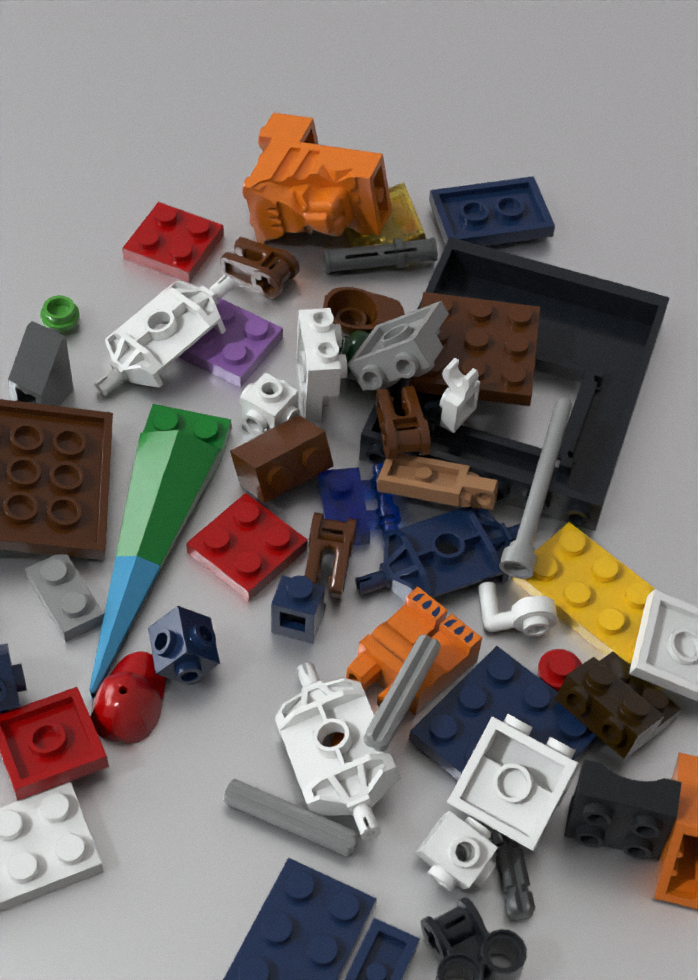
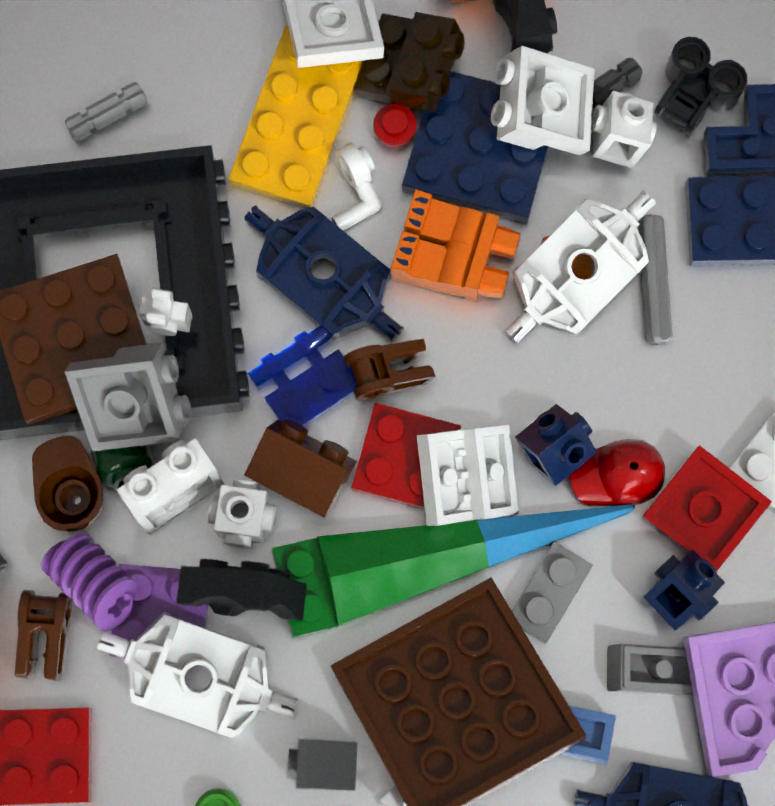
camera: 115 degrees left, 25 degrees up
dark blue brick [271,575,326,644] -> none
light grey axle [363,634,441,752] -> none
reddish brown piece [376,385,431,459] -> none
medium nougat hinge [377,453,498,510] -> none
light grey piece [499,397,572,579] -> none
none -> medium lavender piece [41,533,138,631]
none -> light grey axle [65,82,147,141]
none -> black brick [176,559,307,621]
none -> white slope [417,424,519,526]

